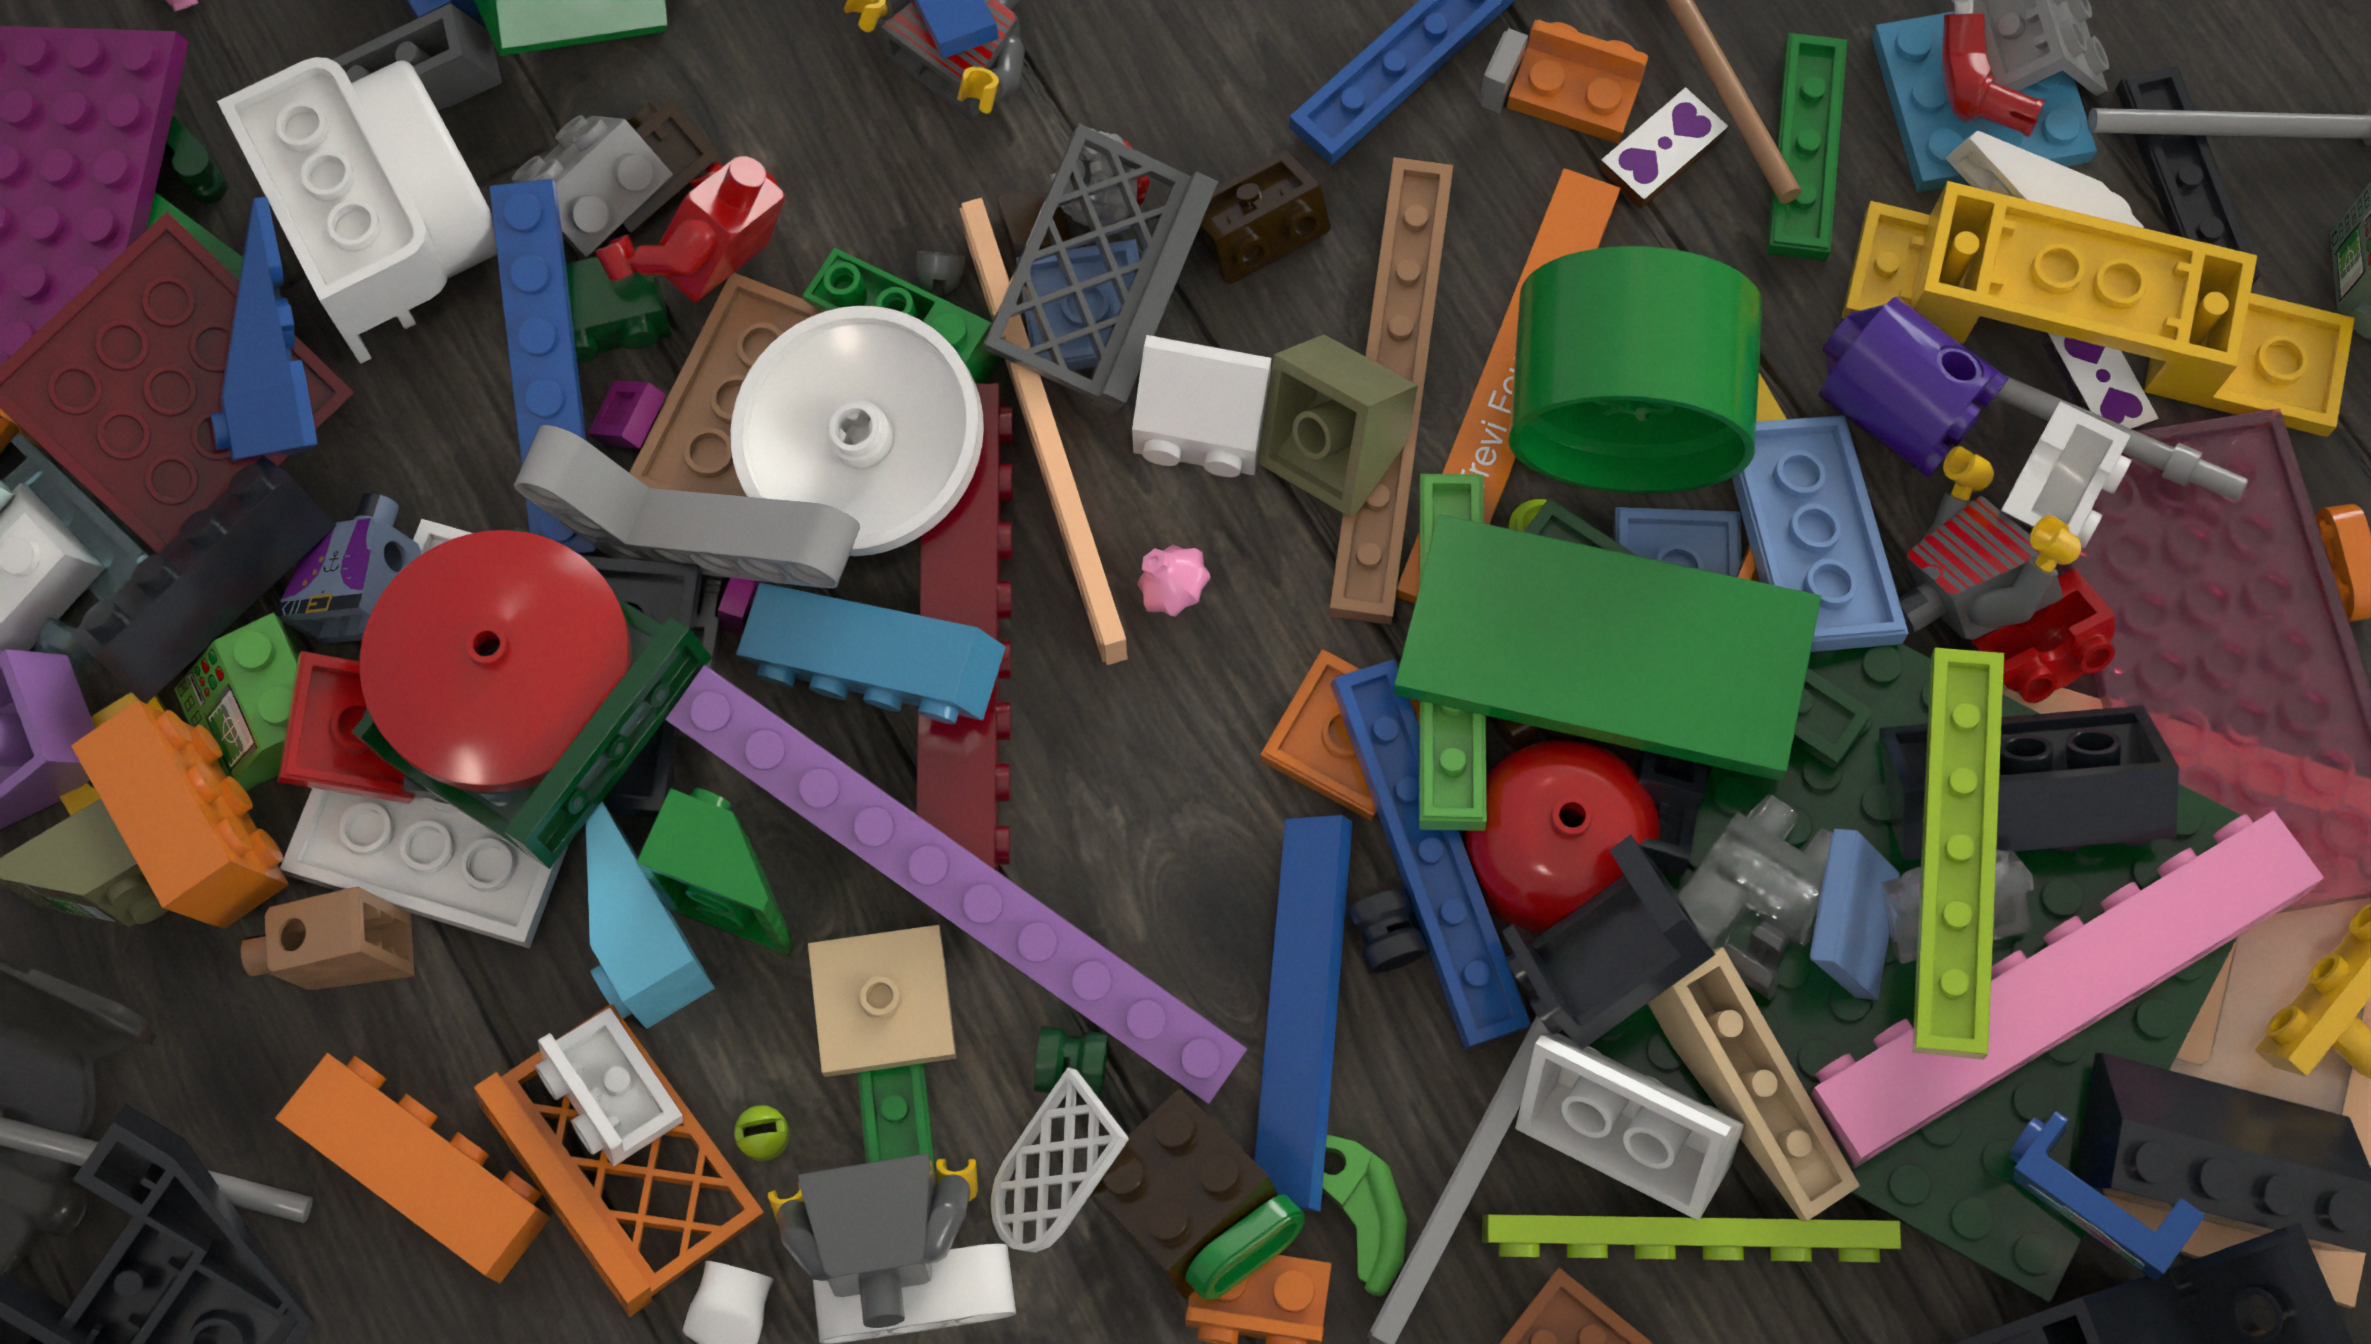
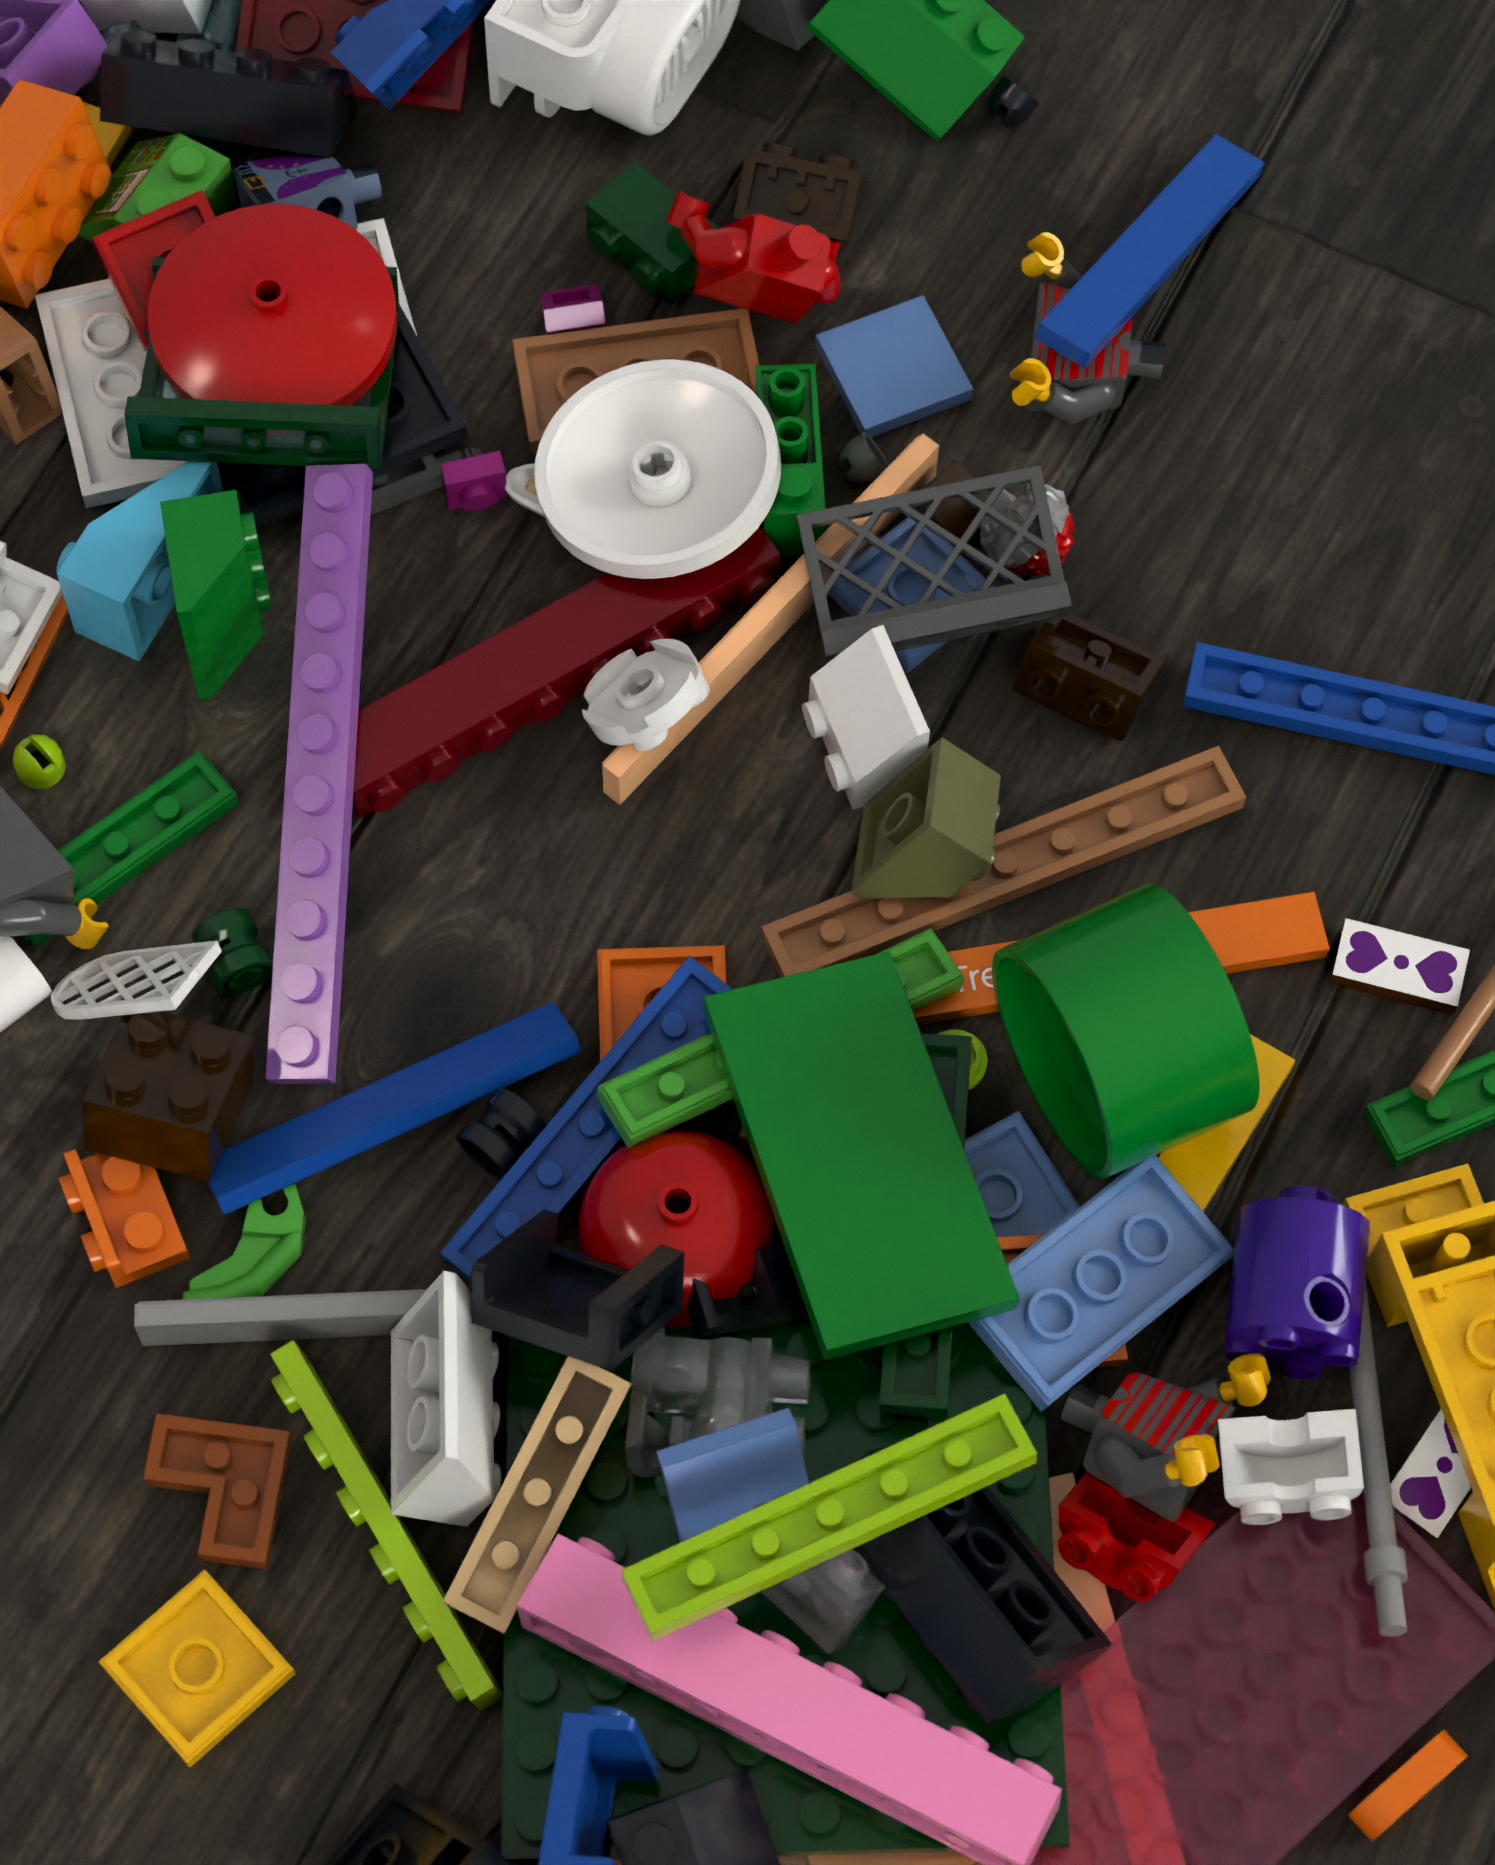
camera: 55 degrees right, 5 degrees down
blue plate [489,179,599,555] -> none
light grey bracket [512,115,673,257] -> none
light grey beam [514,425,860,588] -> none
dark azure brick [736,583,1006,724] -> none
tan plate [808,925,957,1077] -> none
bright pink piece [1137,544,1210,617] -> none
green tile [1185,1194,1305,1300] -> none
light grey tile [1479,28,1528,114] -> none
orange bracket [1506,20,1648,144] -> none
none -> white plate [582,639,710,751]
none -> medium blue tile [815,295,974,438]

